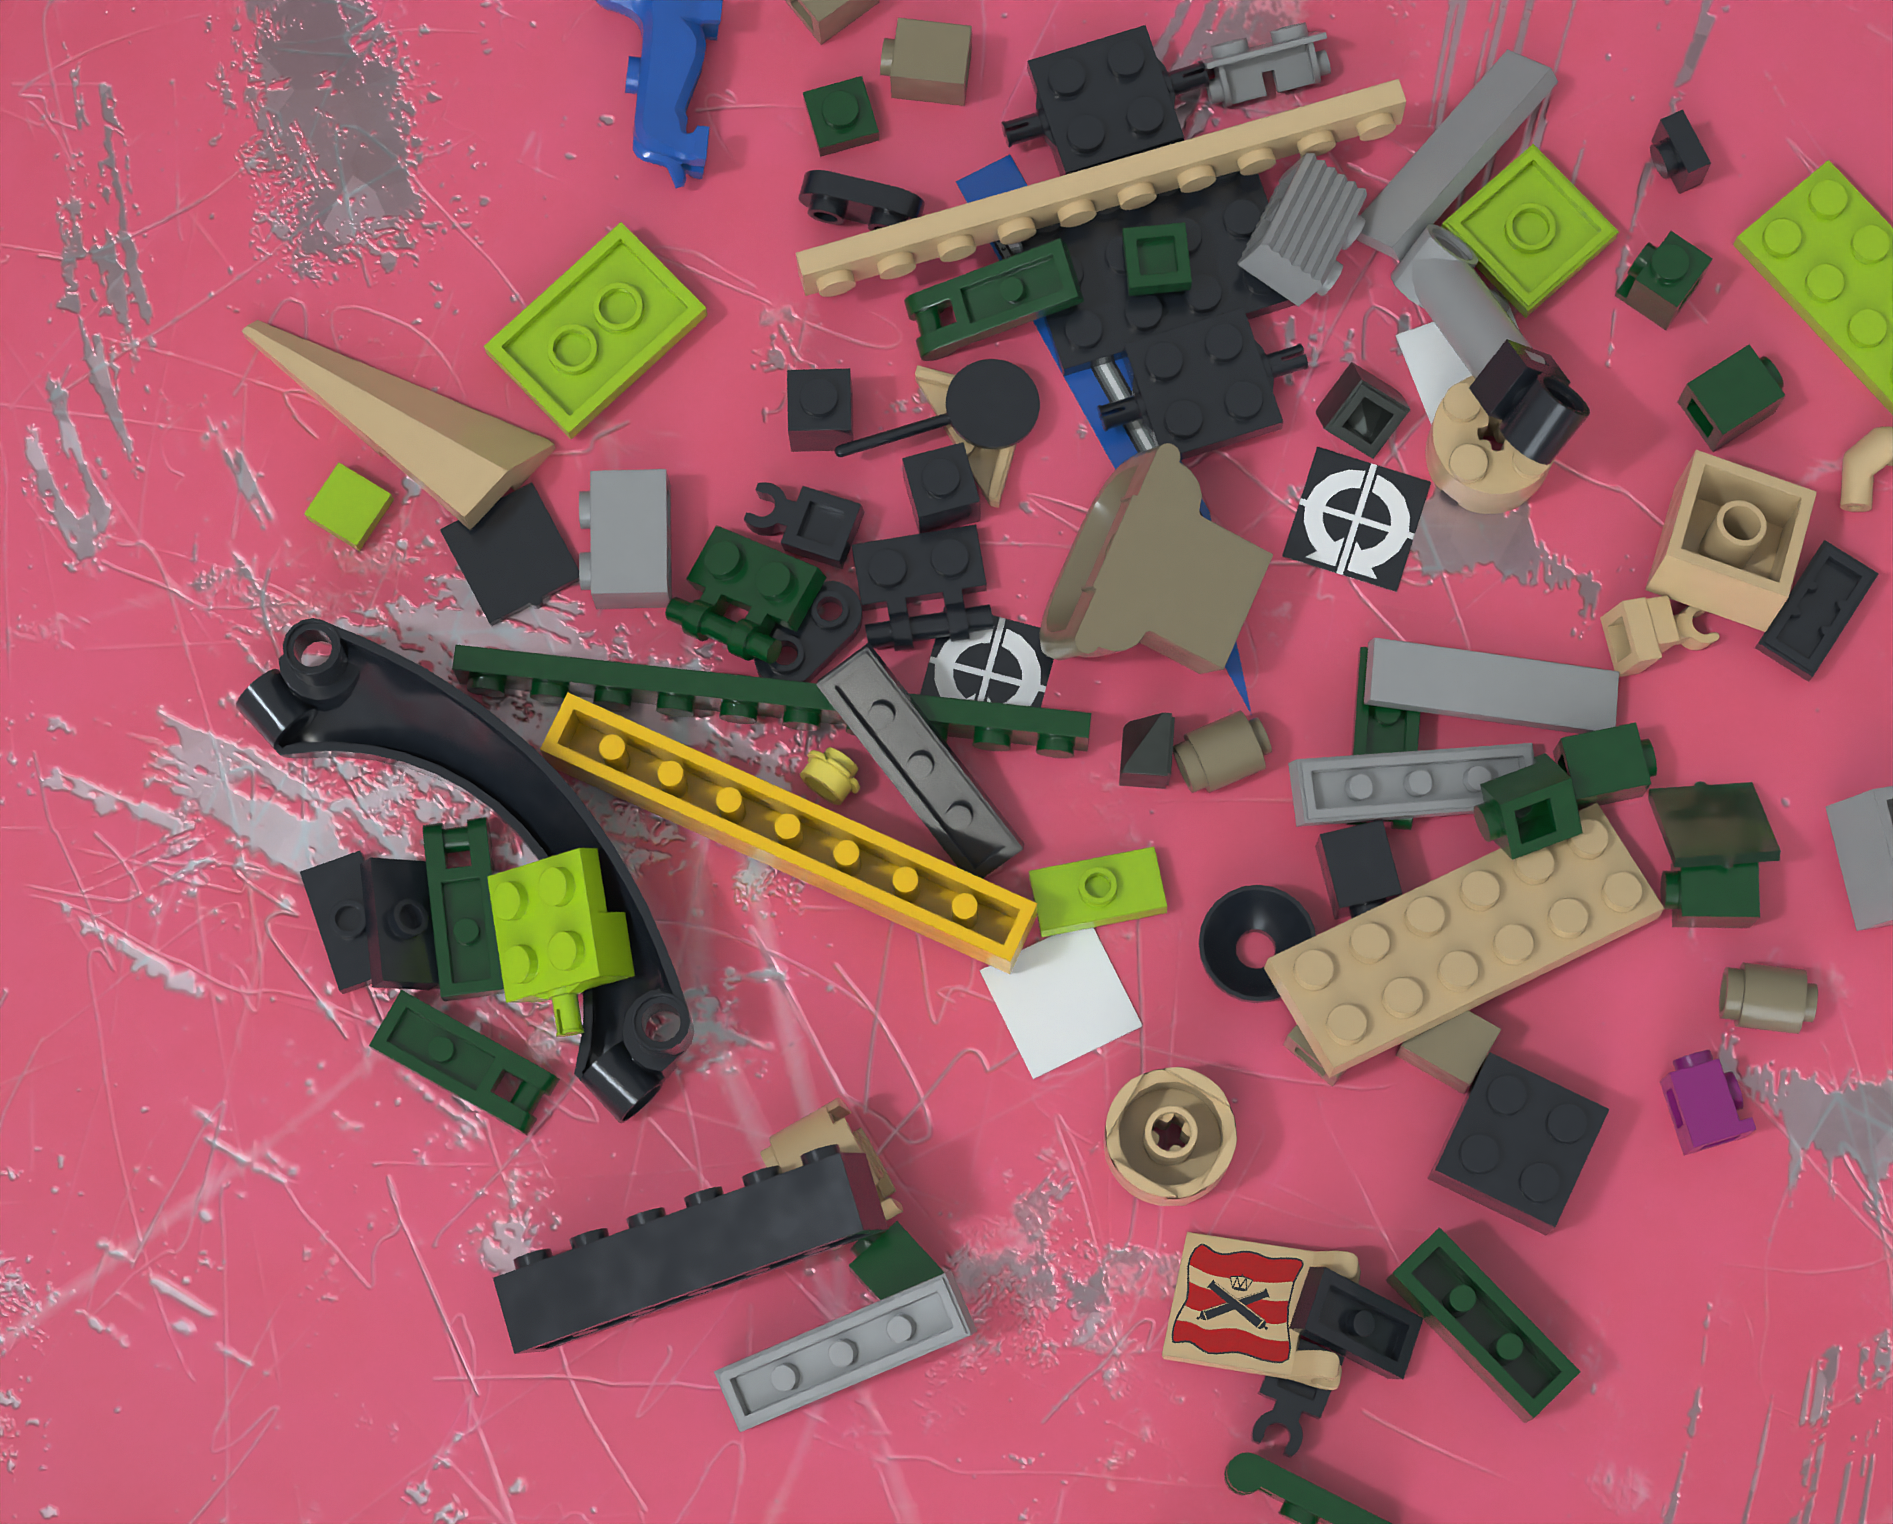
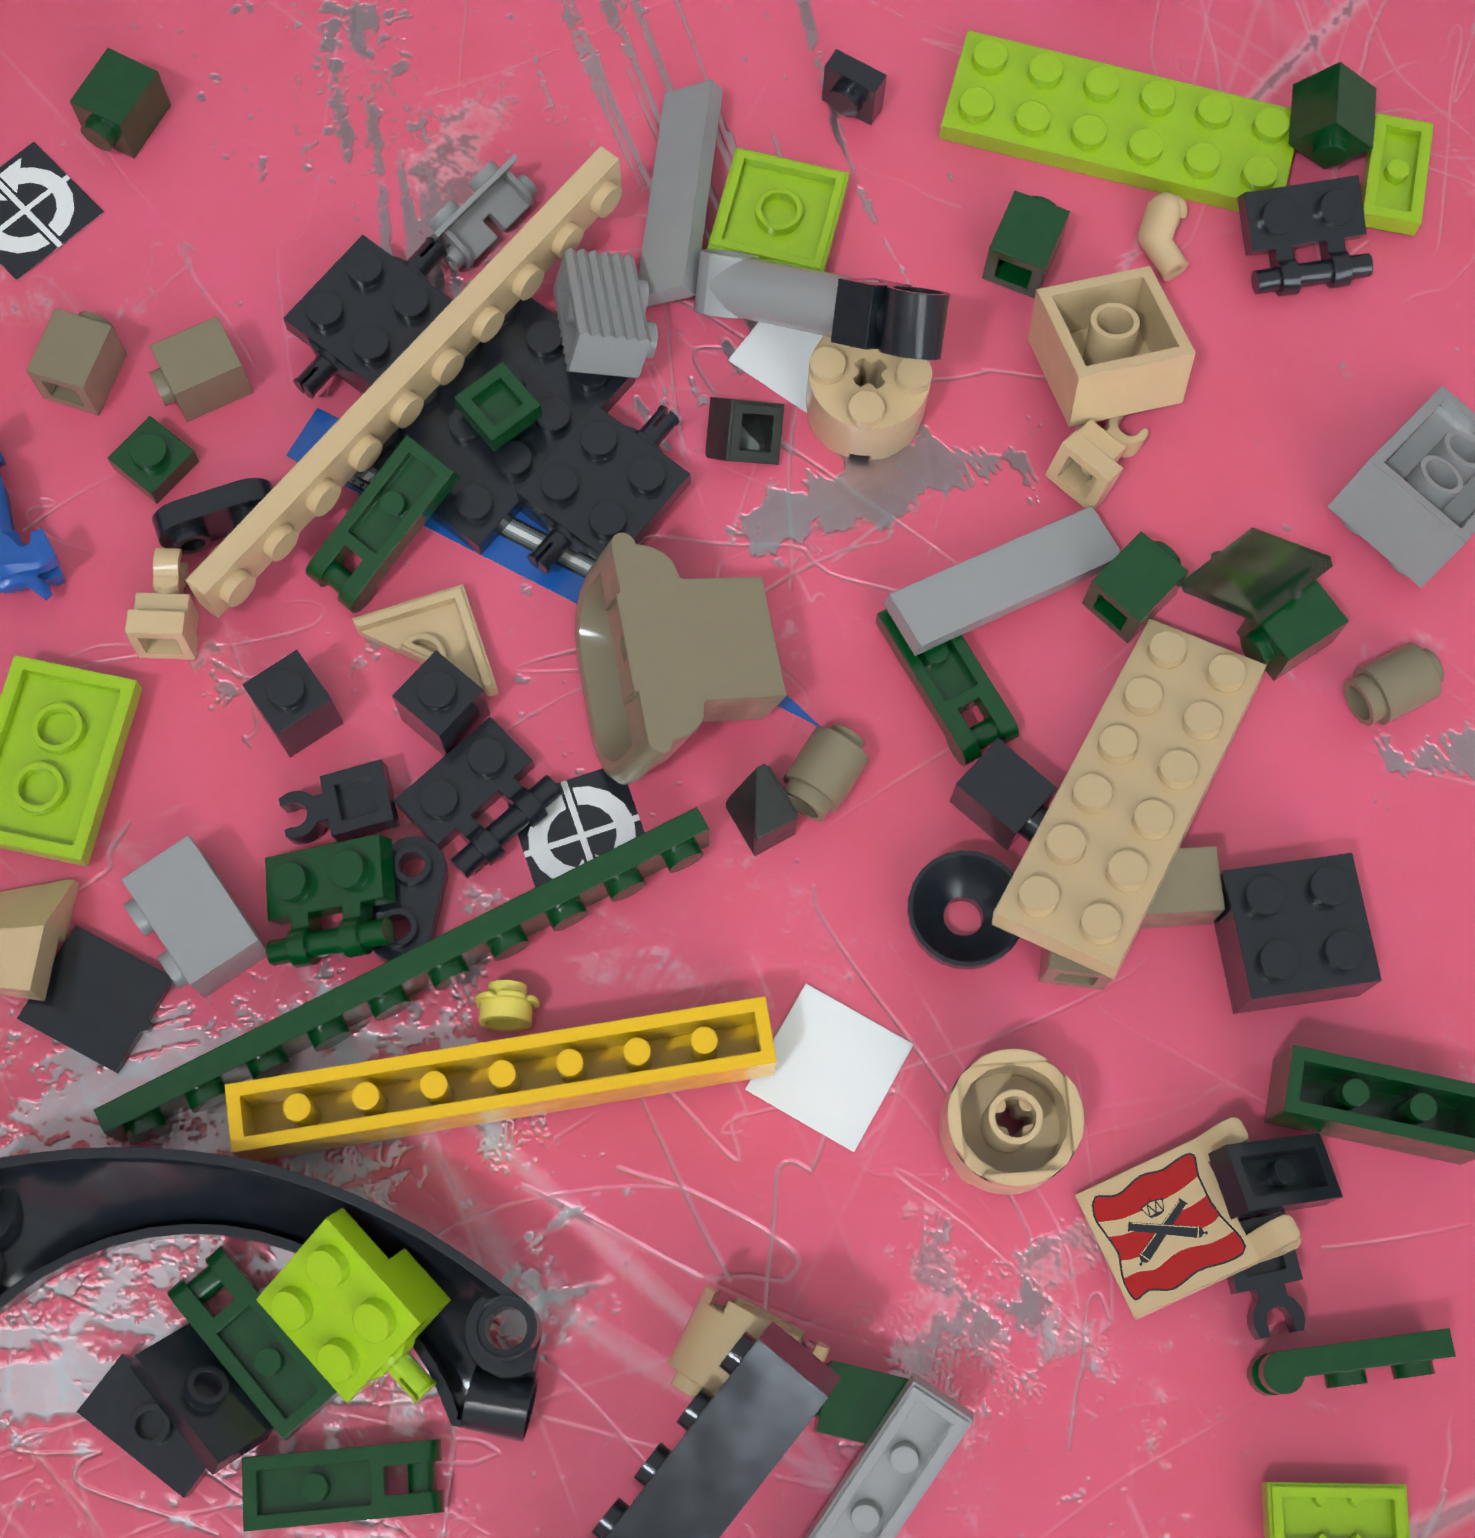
camera: 40 degrees left, 5 degrees down
tile [816,642,1024,879] -> none
black piece [835,359,1040,457] -> none
lime plate [1029,847,1167,937] -> none
sticker [1282,447,1431,592] -> none
light grey tile [1288,743,1535,827] -> none
dark green brick [1474,753,1583,860] -> none
dark green brick [1615,231,1713,330] -> none
magenta brick [1660,1050,1756,1156] -> none
black plate [1755,540,1879,682] -> none
none -> tan piece [125,548,199,660]

